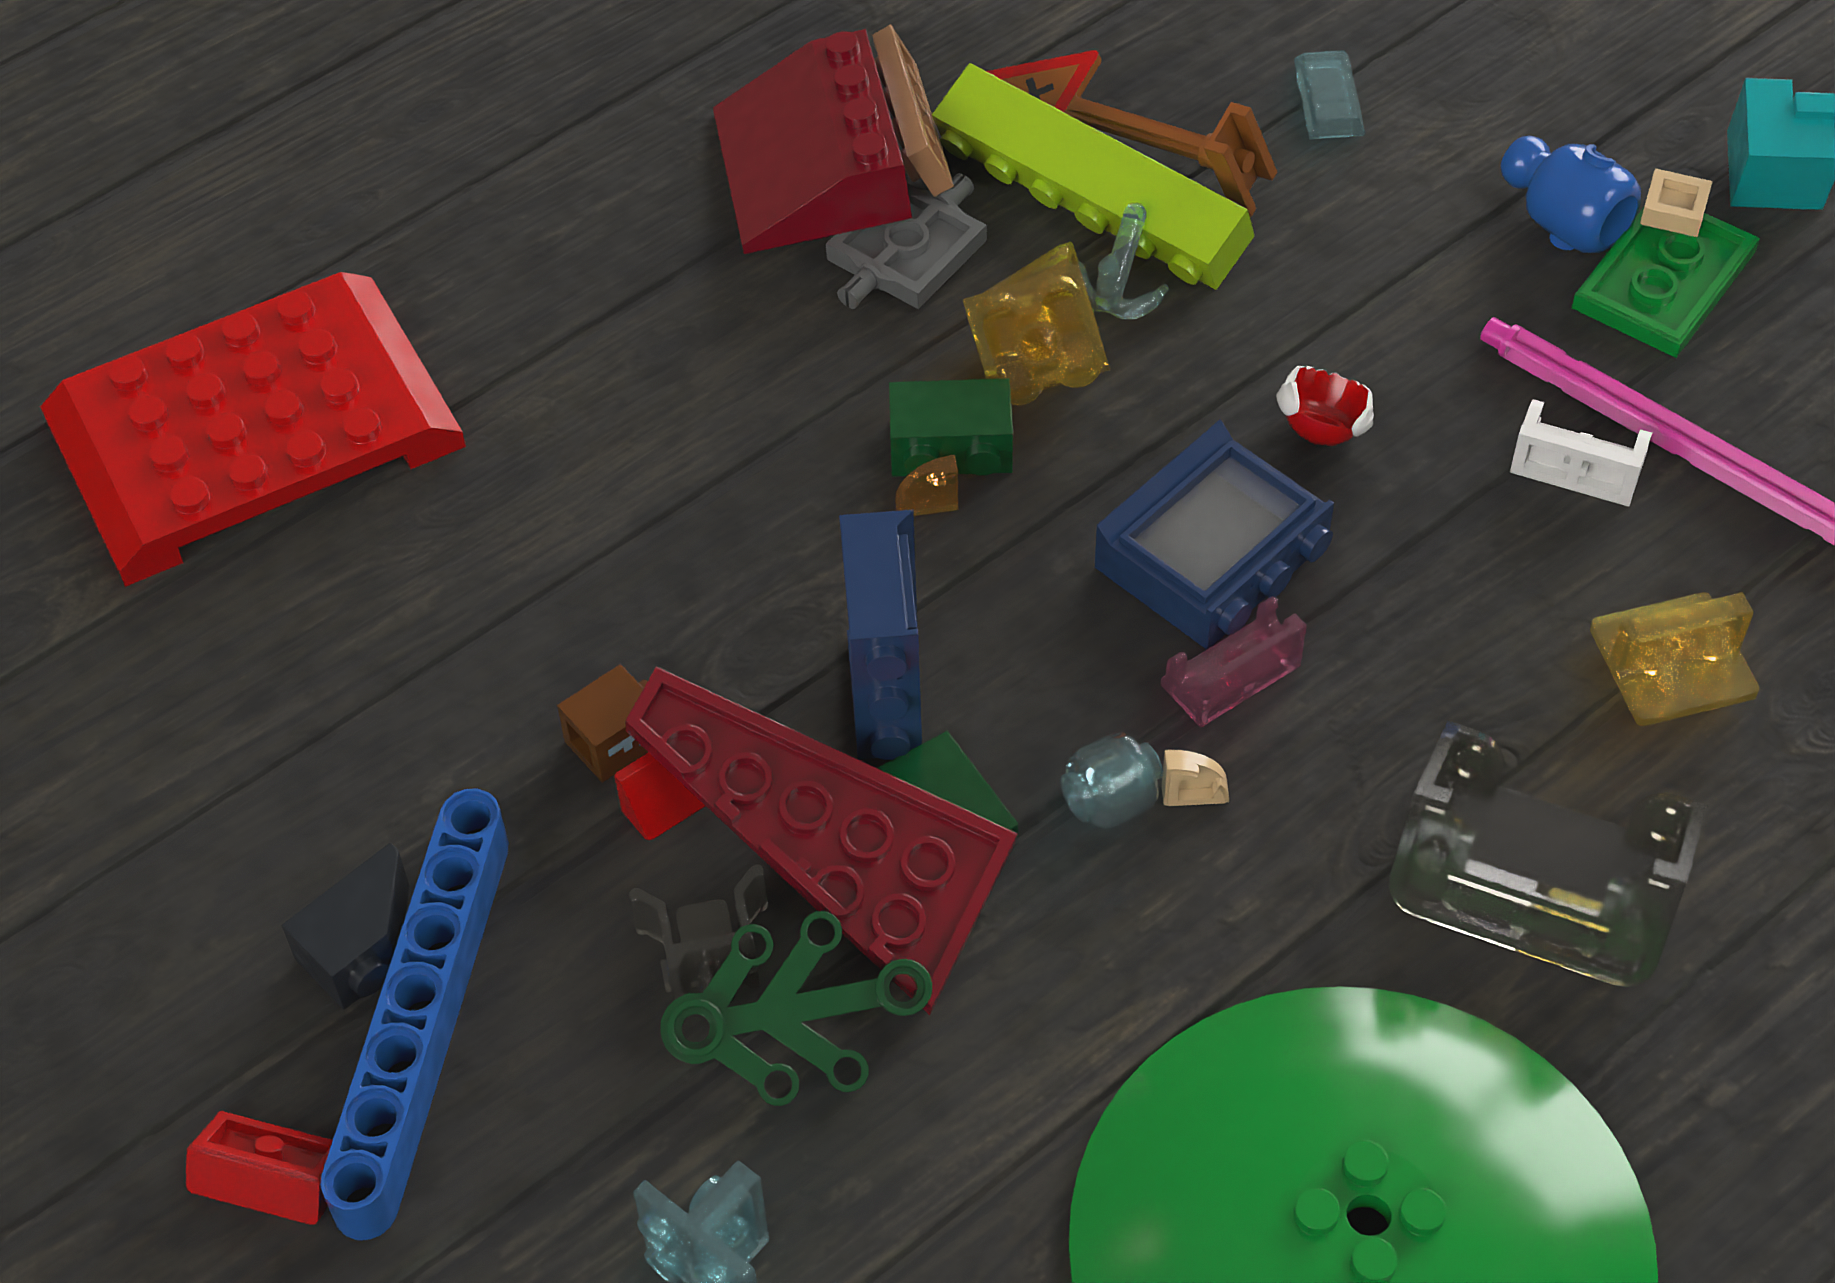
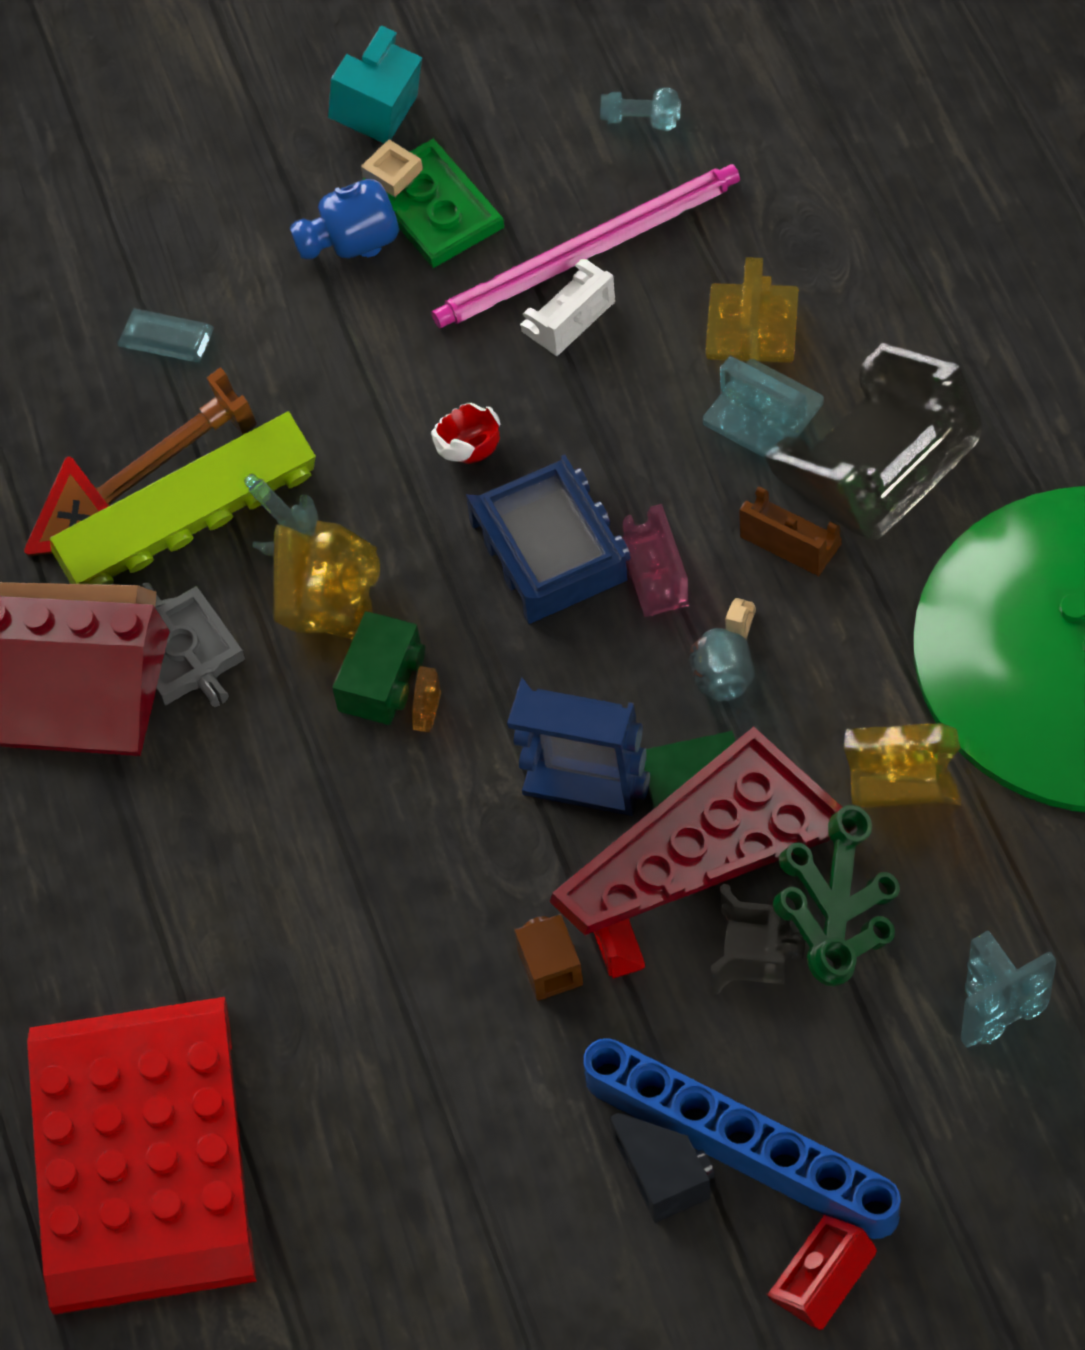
camera: 65 degrees left, 5 degrees up
none -> clear light blue bracket [703,356,824,463]
none -> reddish brown hinge [739,486,842,577]
none -> clear yellow piece [844,724,962,809]

